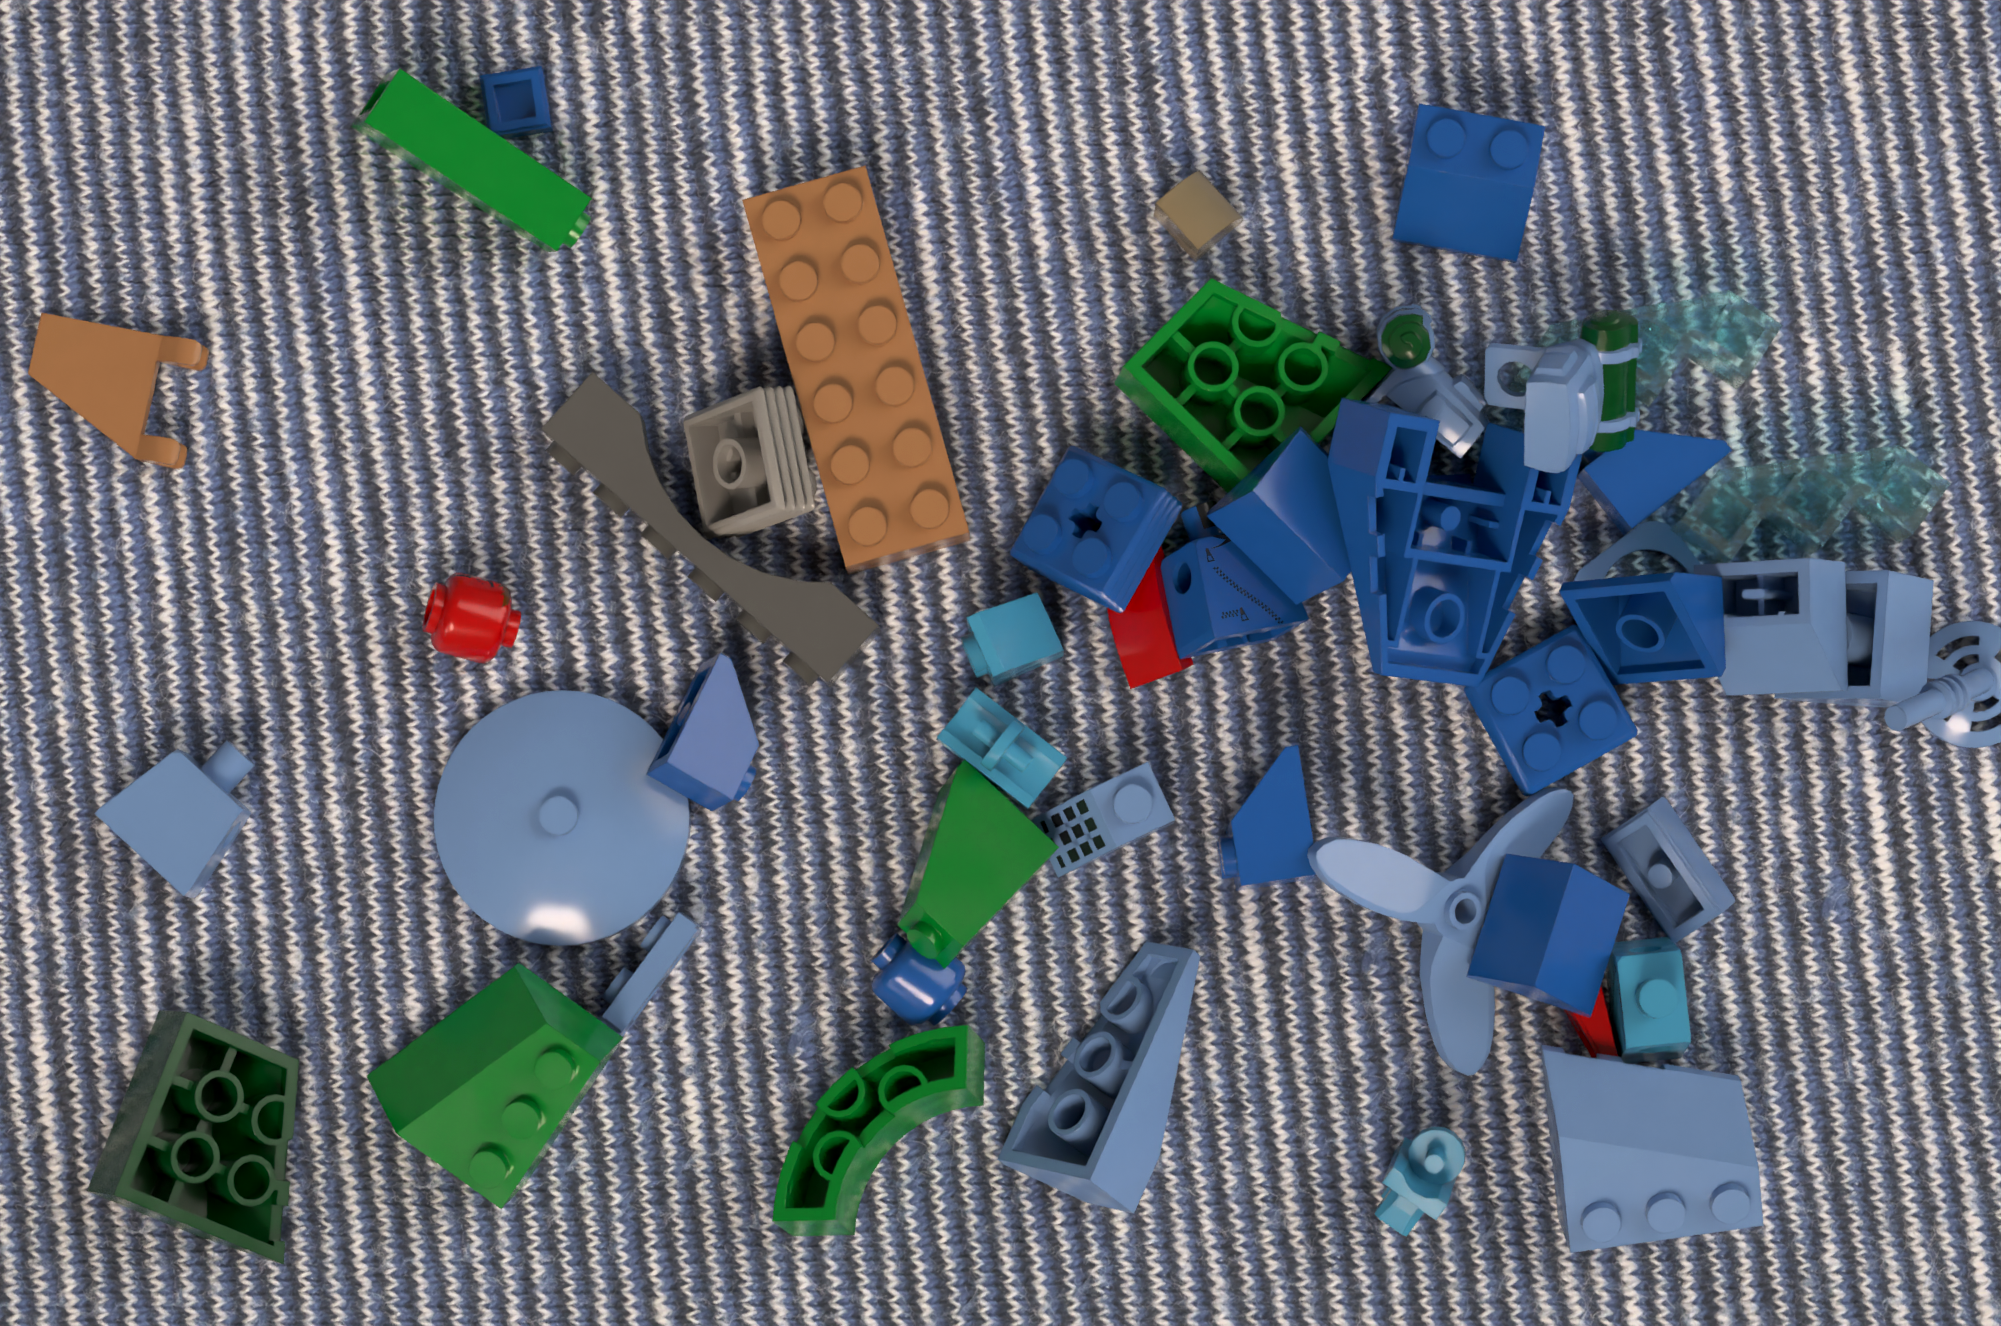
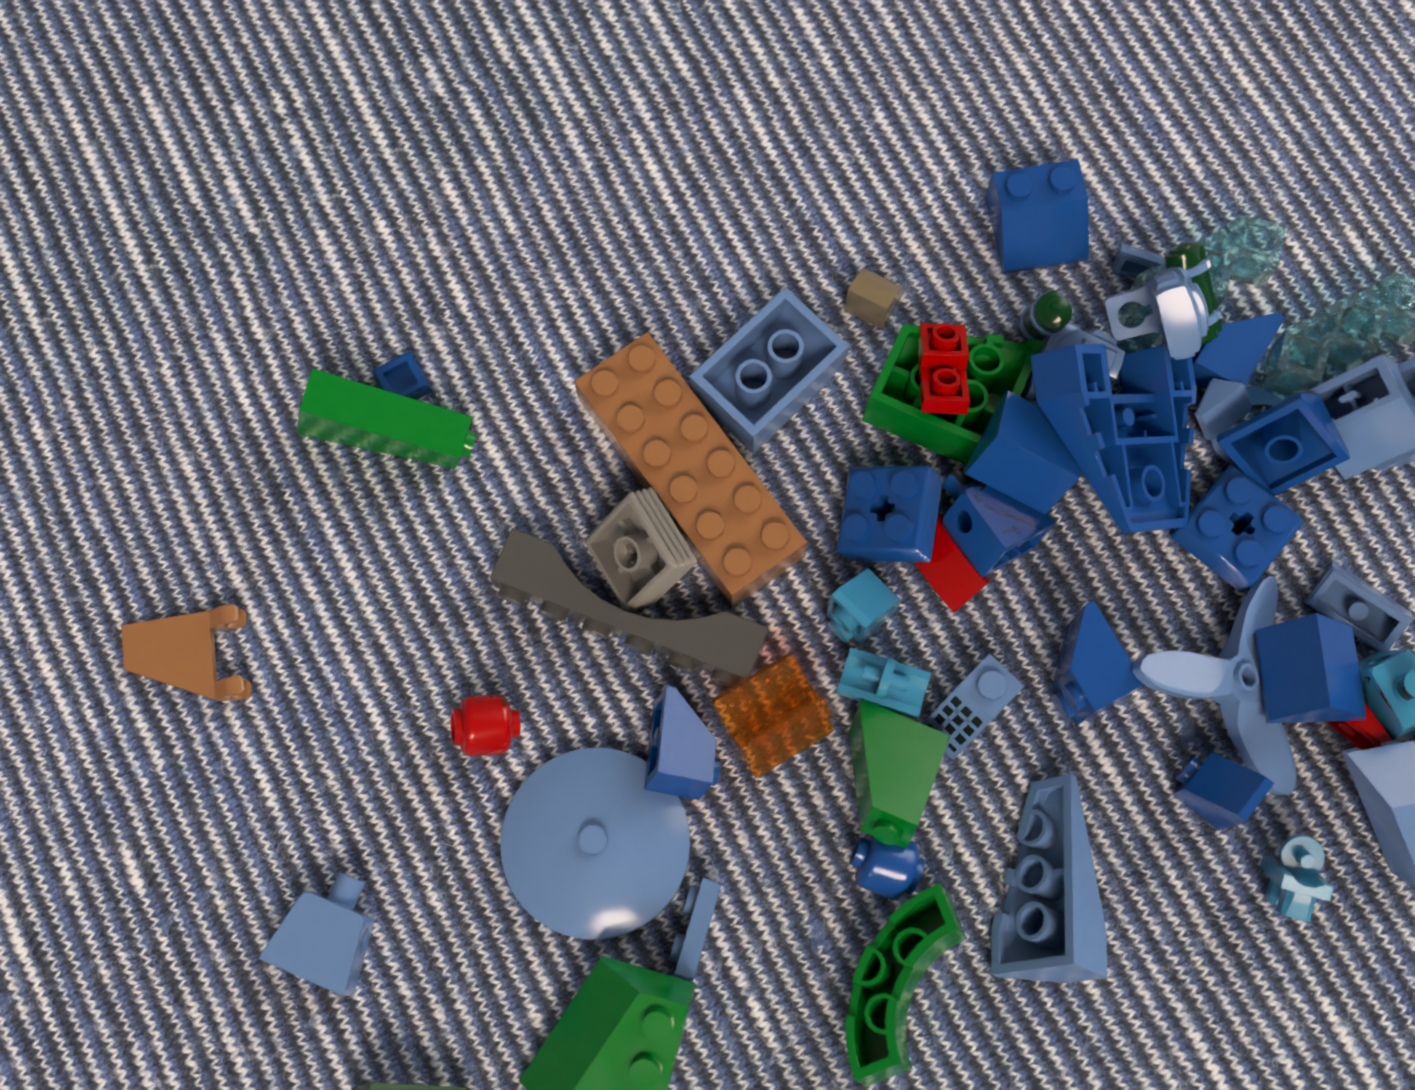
camera: 20 degrees left, 10 degrees down
none -> medium blue brick [689,287,850,454]
none -> clear orange bracket [712,653,834,777]
none -> red slope [918,323,970,415]
none -> medium blue slope [1111,242,1165,283]
none -> blue slope [1172,752,1275,831]
none -> medium blue slope [1195,378,1252,441]

